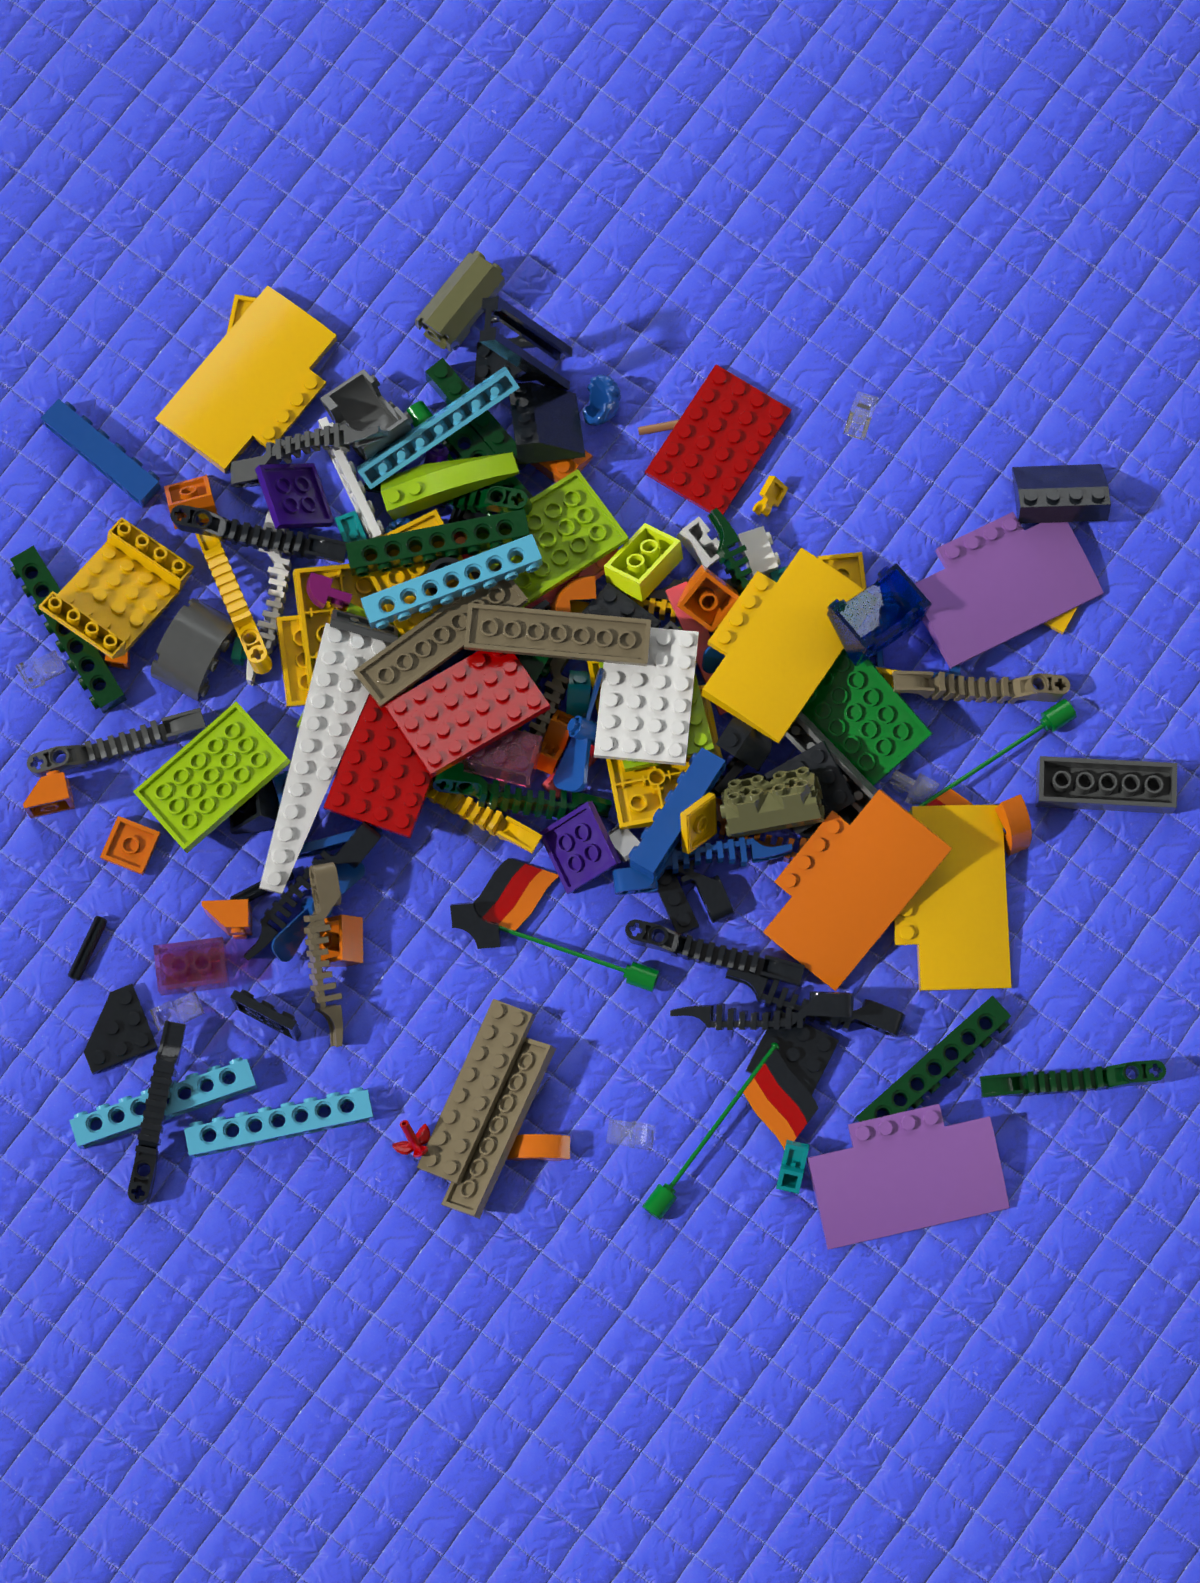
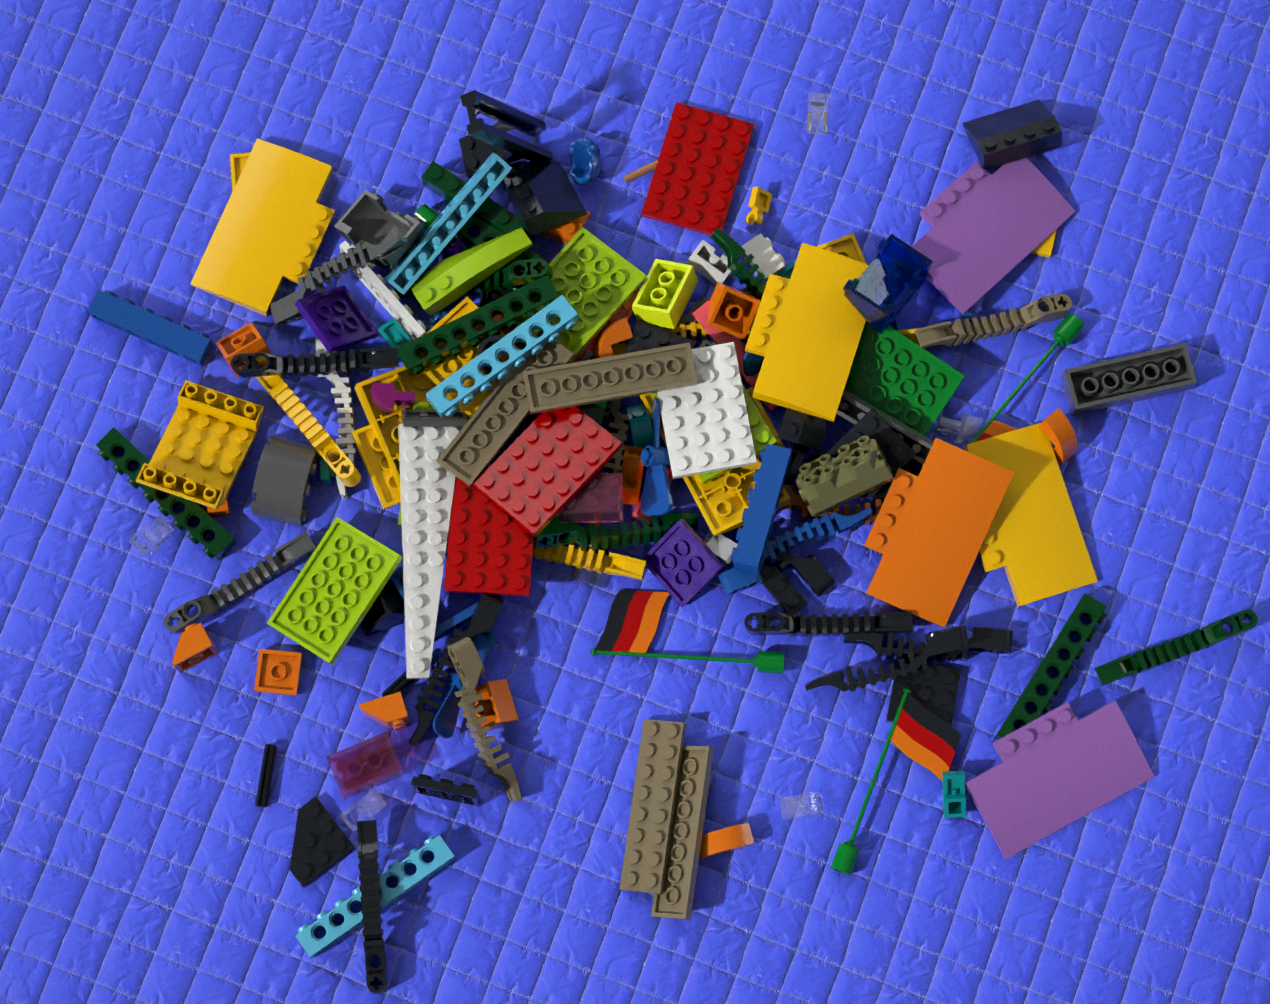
camera: 15 degrees left, 0 degrees up
medium azure brick [184,1087,374,1159] -> none
red plant [392,1120,430,1158] -> none
olive brick [415,250,505,351] -> none
black tile [450,902,501,949] -> none
yellow tile [680,792,717,854] -> none

